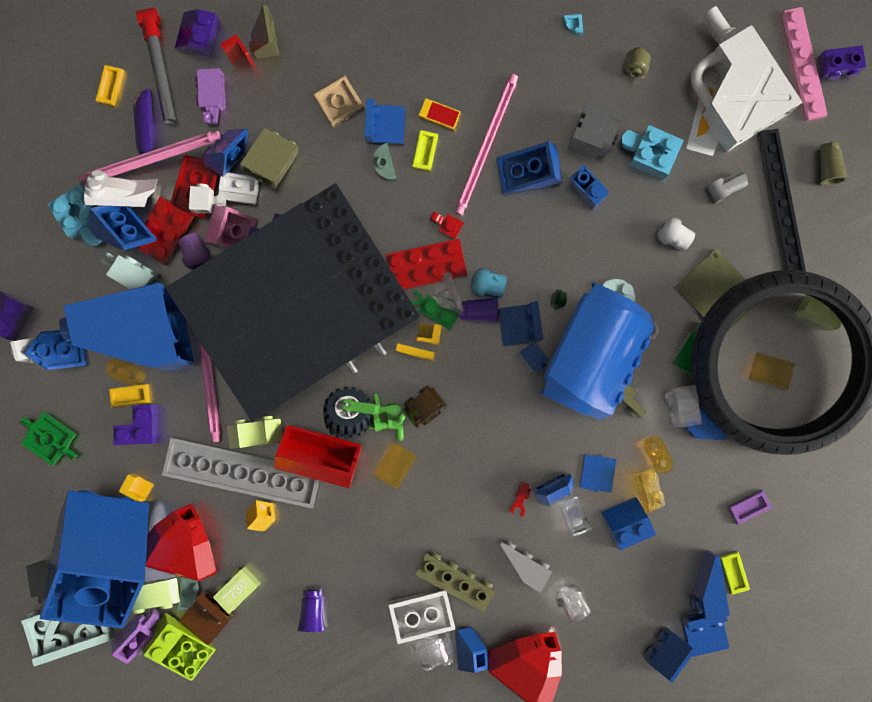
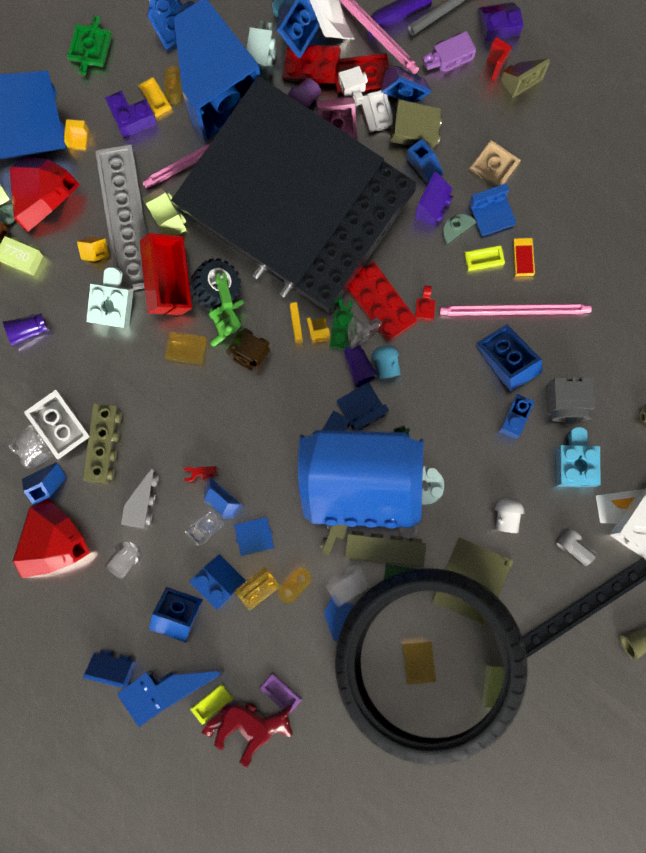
camera: 65 degrees right, 5 degrees down
none -> light aqua brick [86,267,134,328]
none -> blue slope [149,587,202,643]
none -> dark red animal [201,701,293,768]
none -> olive brick [345,531,426,567]
none -> blue slope [406,139,444,184]
none -> dark purple slope [415,172,453,227]

